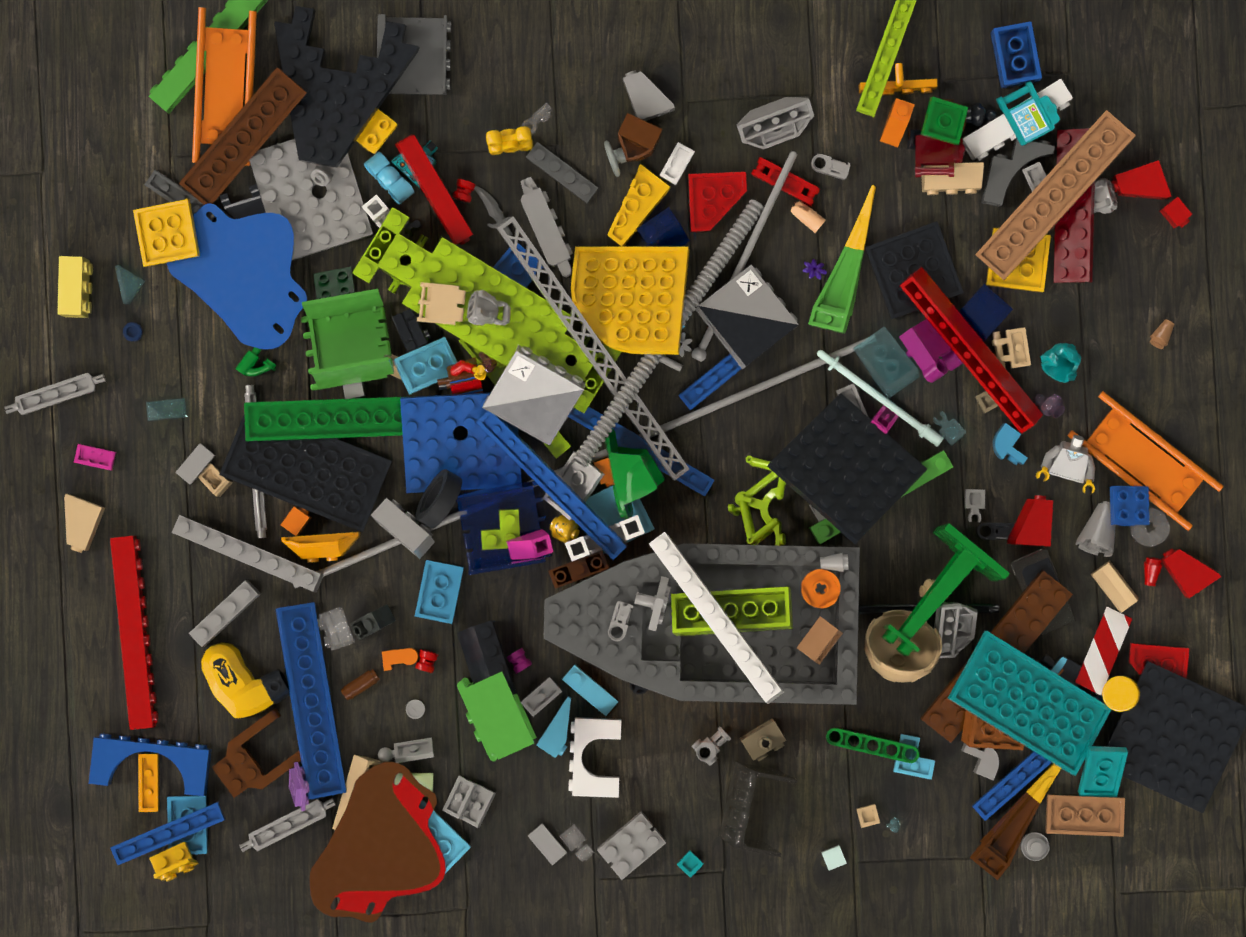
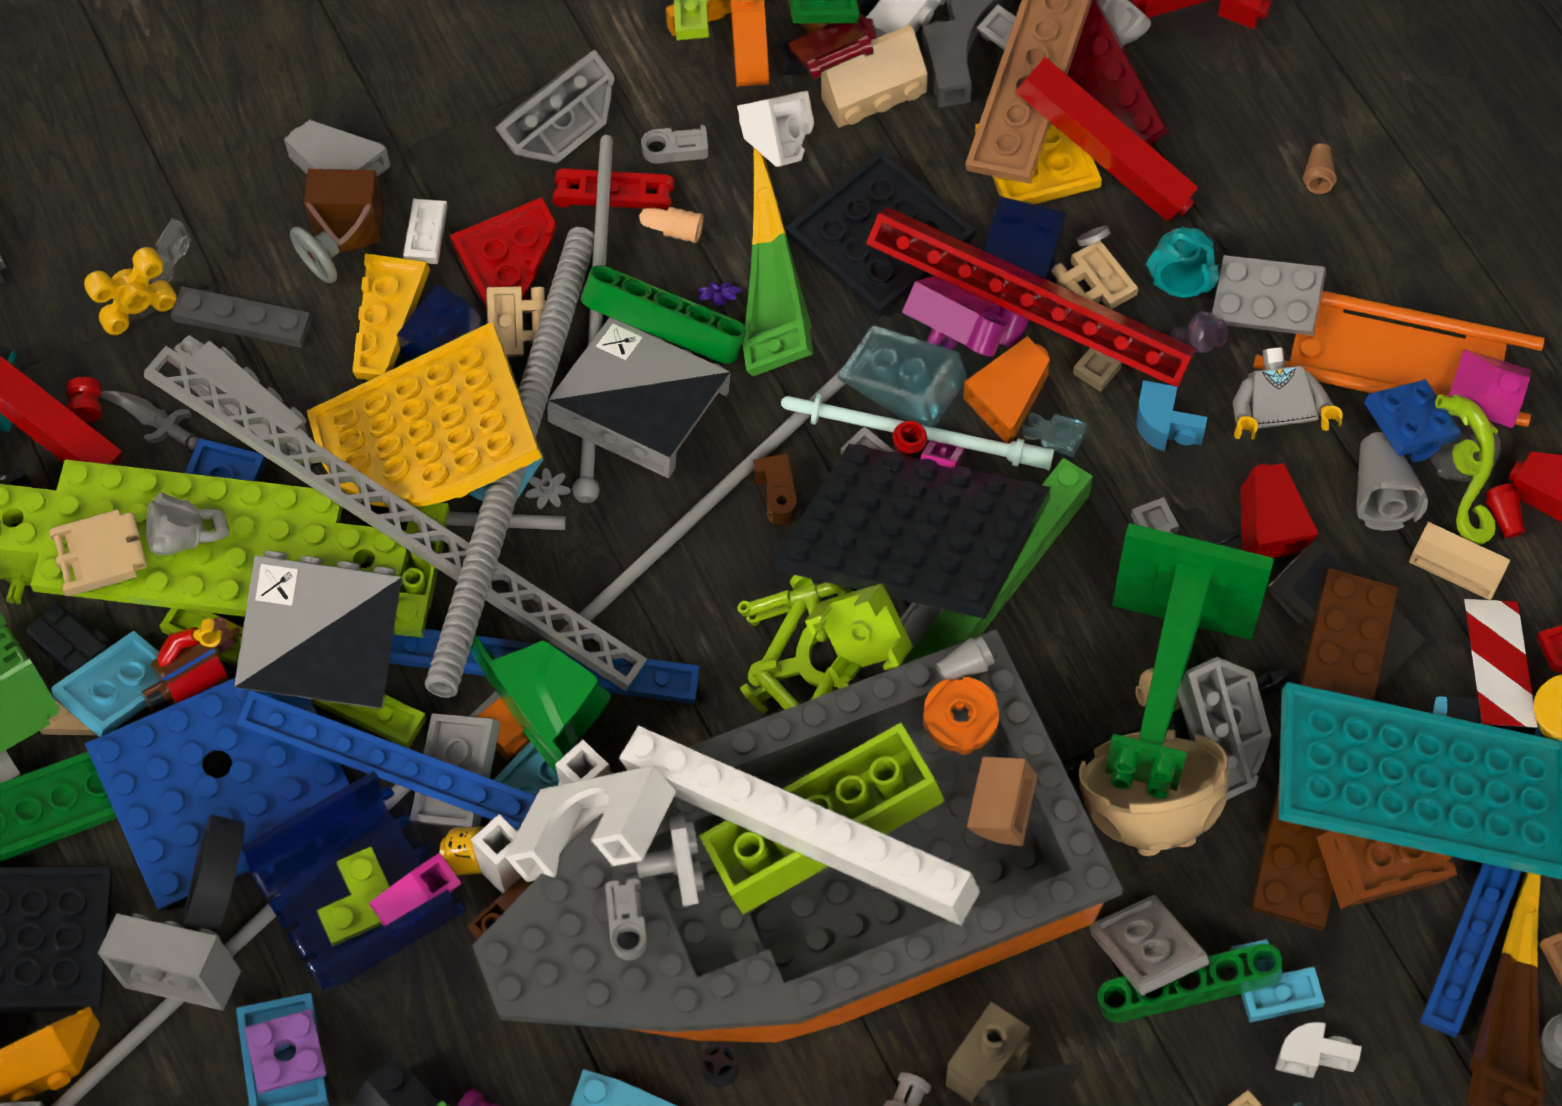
camera: 20 degrees left, 25 degrees down
blue tile [678,354,742,410] -> none
light grey brick [961,743,999,781] -> none
none -> medium lavender piece [244,1009,327,1094]
none -> tan plate [486,287,547,357]
none -> white arch [505,765,676,882]
none -> green beam [581,265,747,364]
none -> white slope [737,90,814,167]
none -> reddish brown leg [753,454,797,526]
none -> lime panel [805,583,913,685]
none -> red cone [893,421,927,458]
none -> orange slope [963,336,1050,443]
none -> red brick [1015,57,1198,222]
none -> light grey piece [1076,226,1110,246]
none -> light grey tile [1089,895,1209,996]
none -> light grey plate [1211,255,1327,336]
none -> white brick [1275,1022,1362,1078]
none -> lime plant [1435,394,1498,545]
none -> dark pink slope [1449,349,1531,428]

